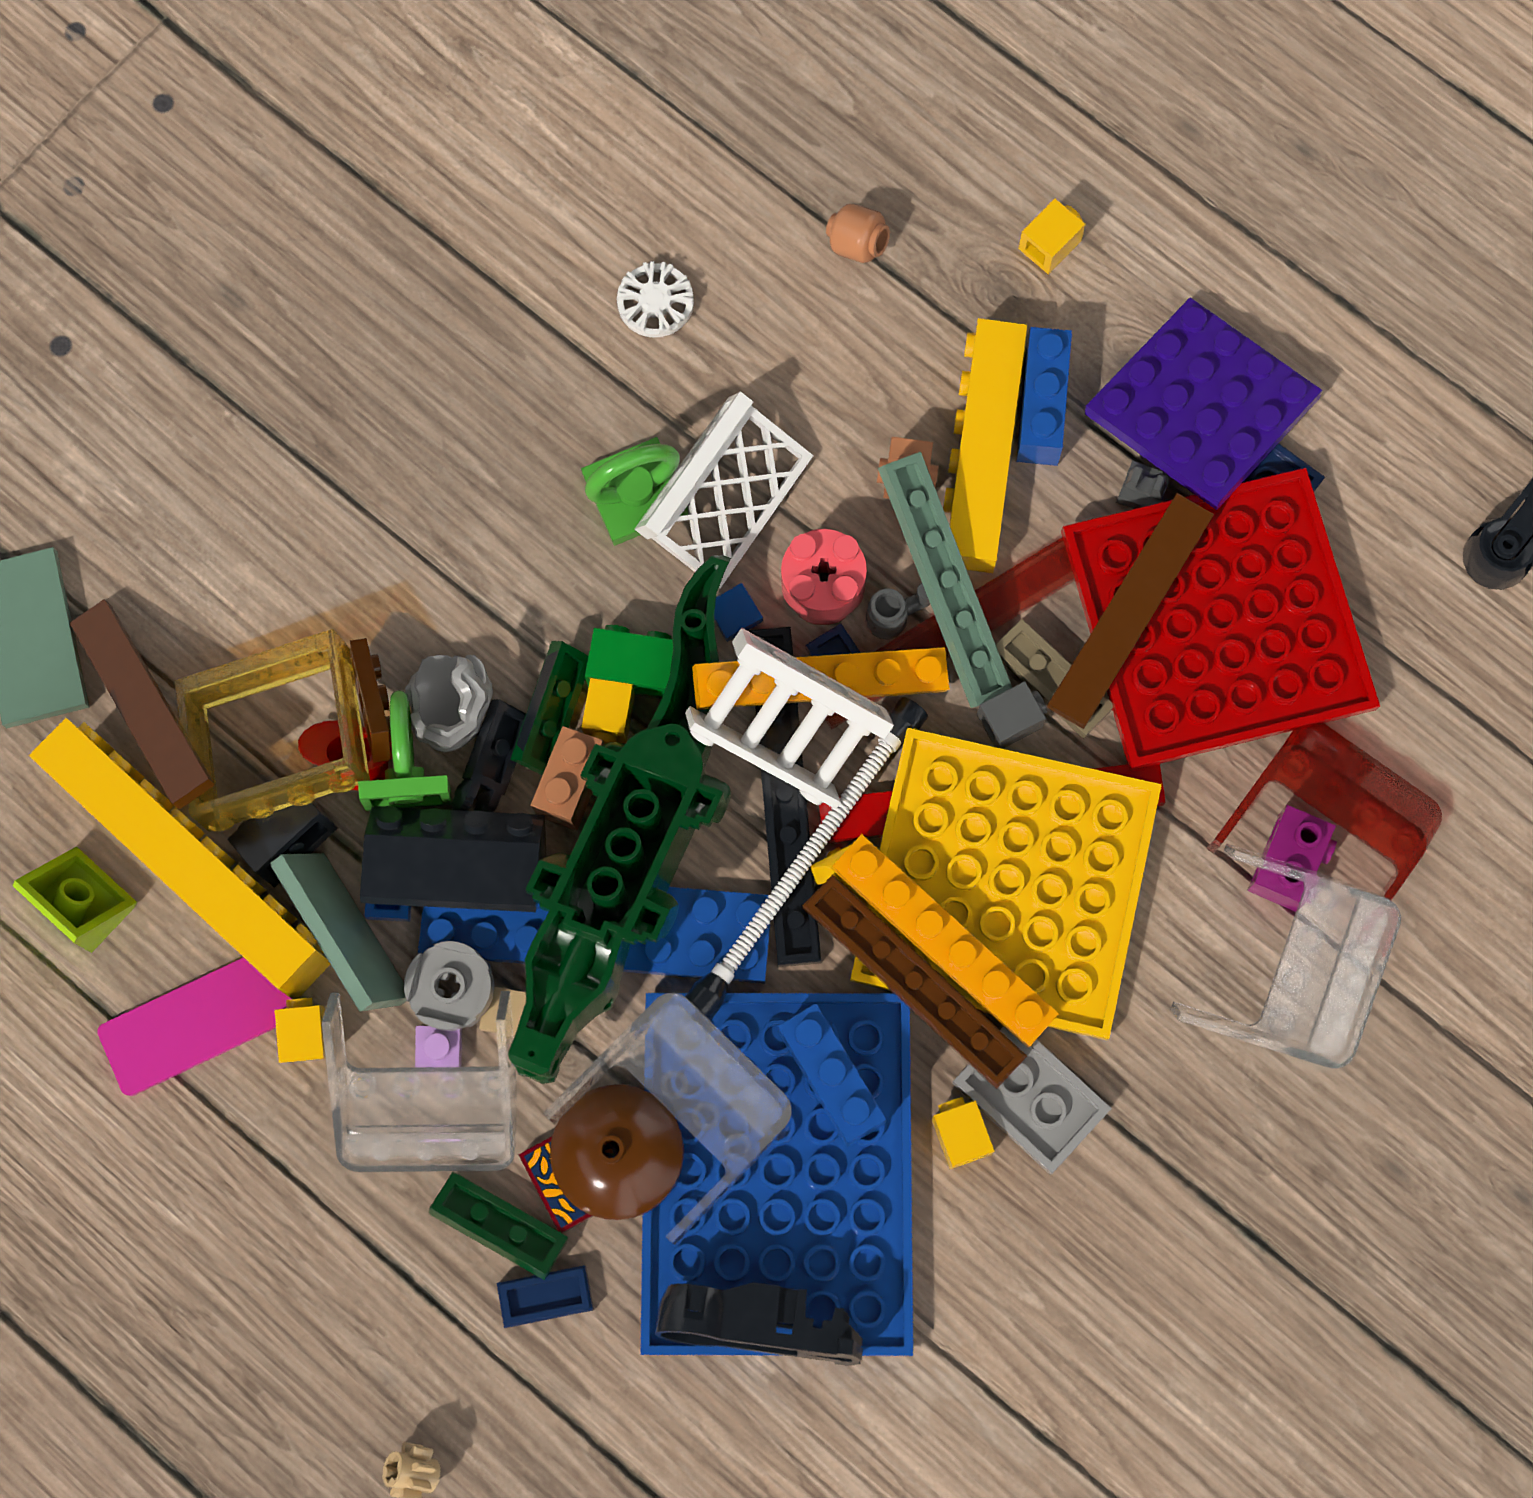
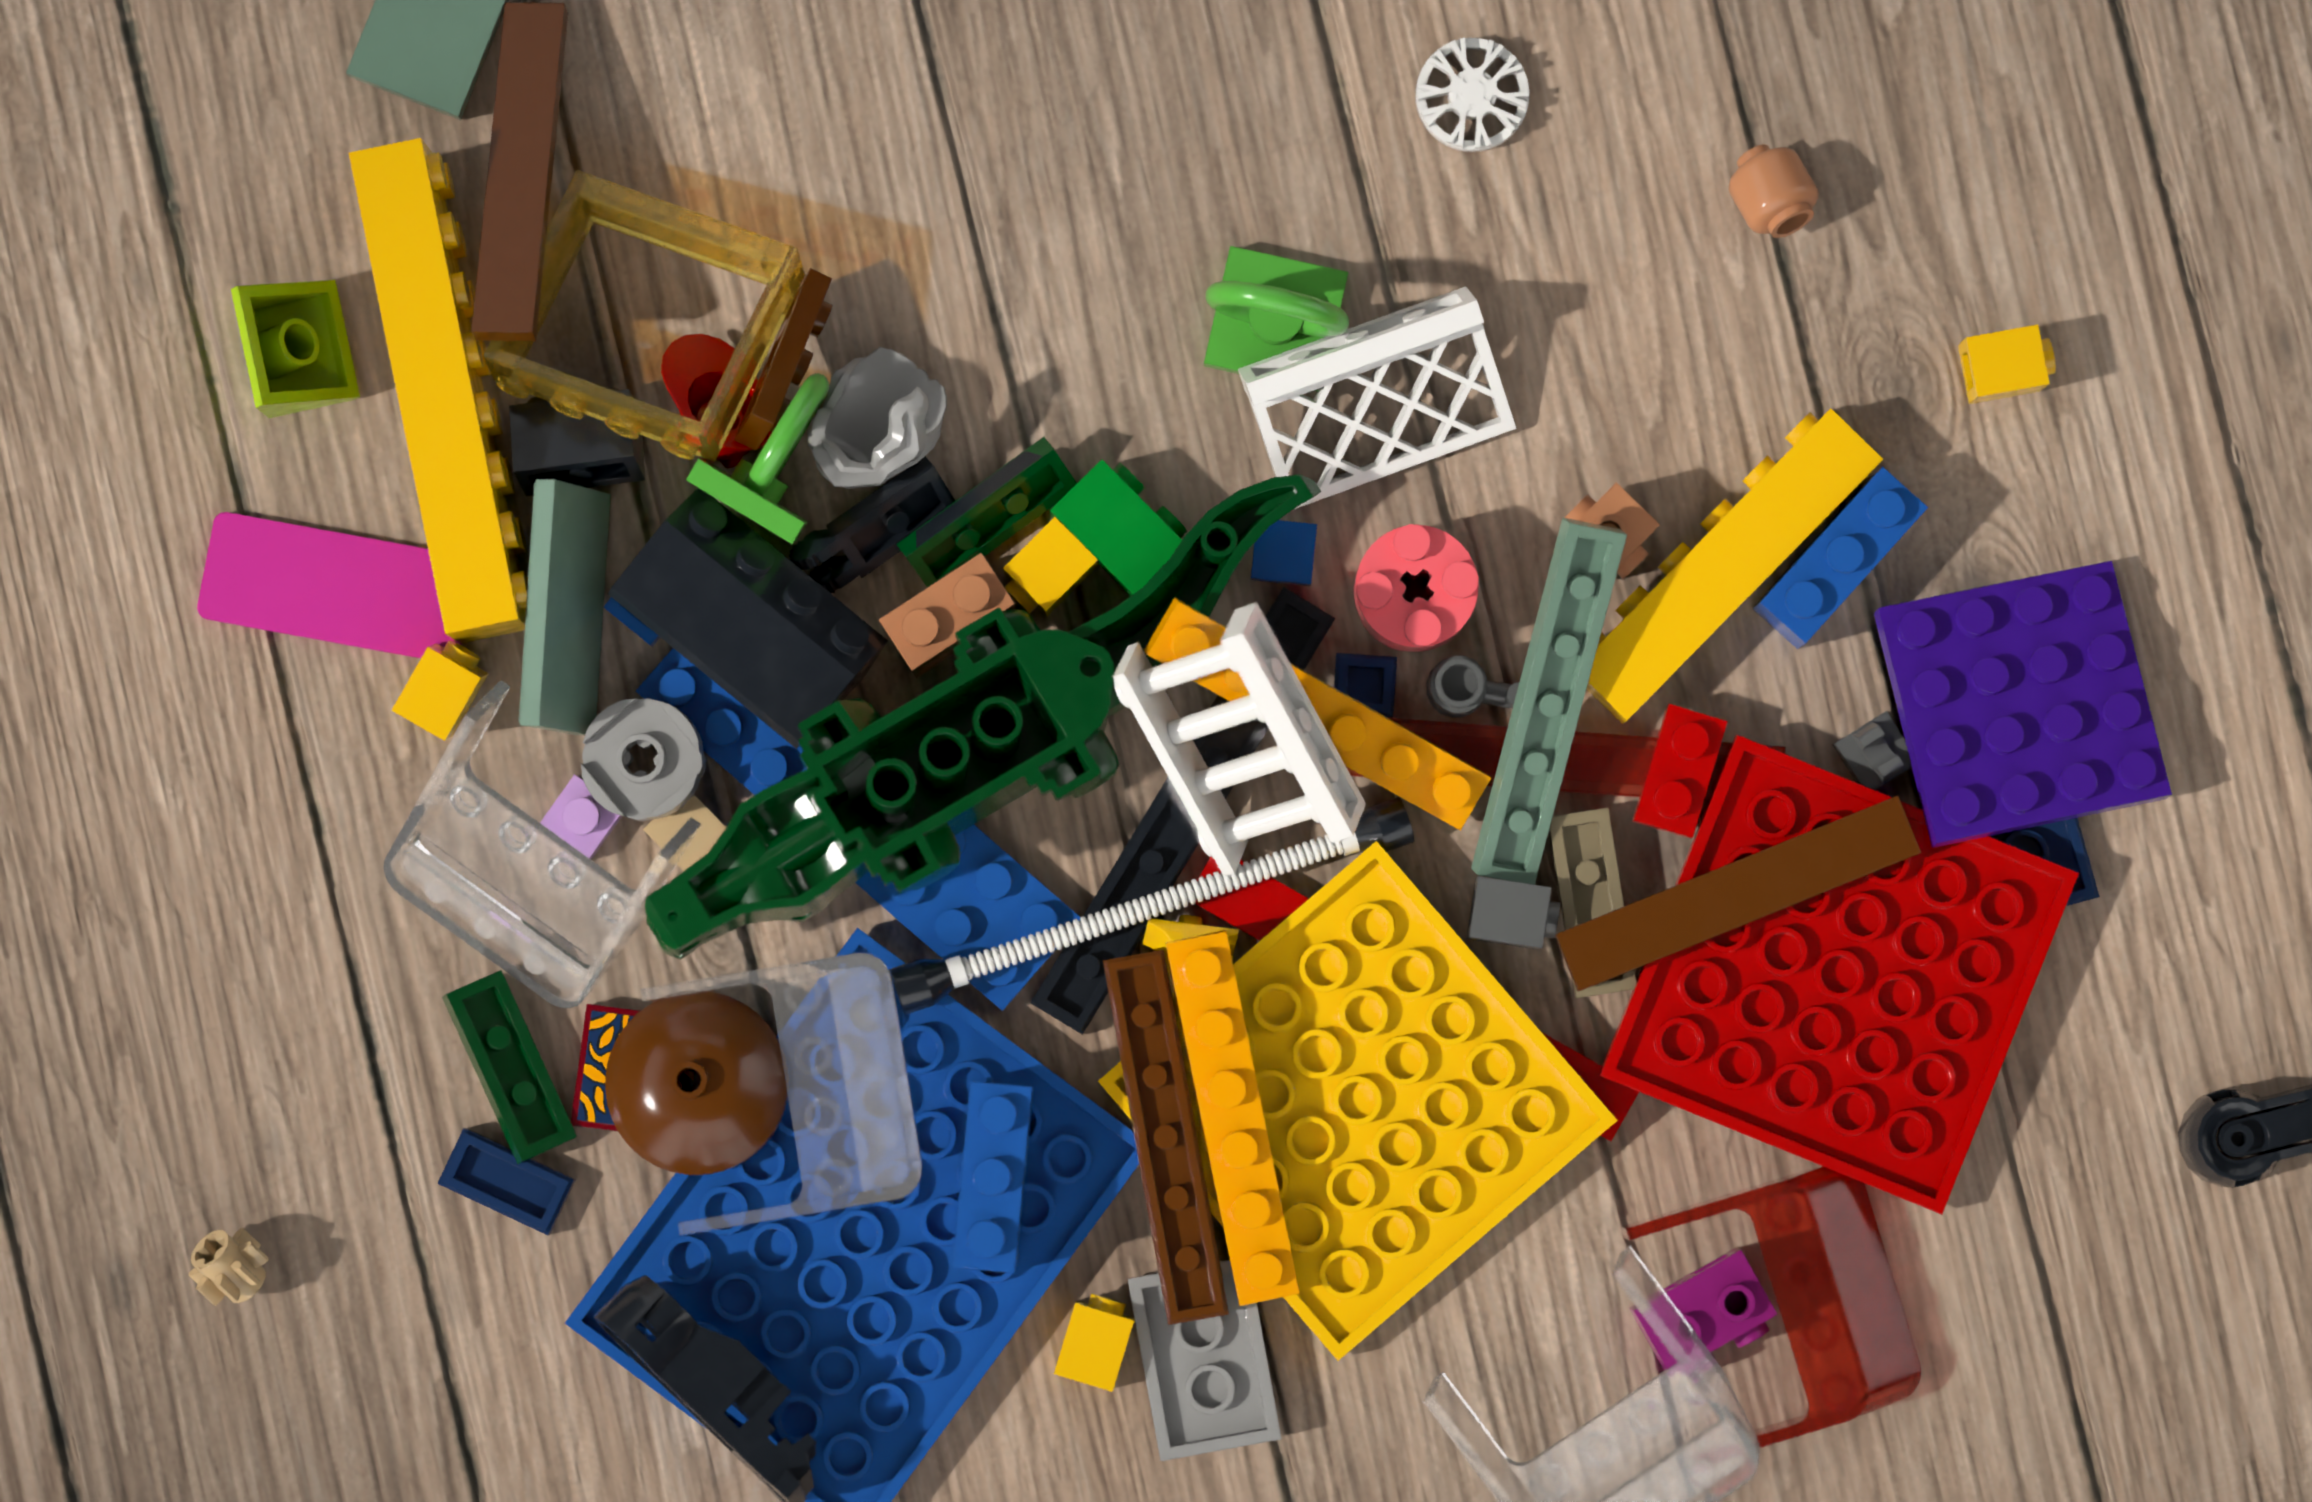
camera: 35 degrees right, 10 degrees up
none -> red plate [1632,703,1728,839]

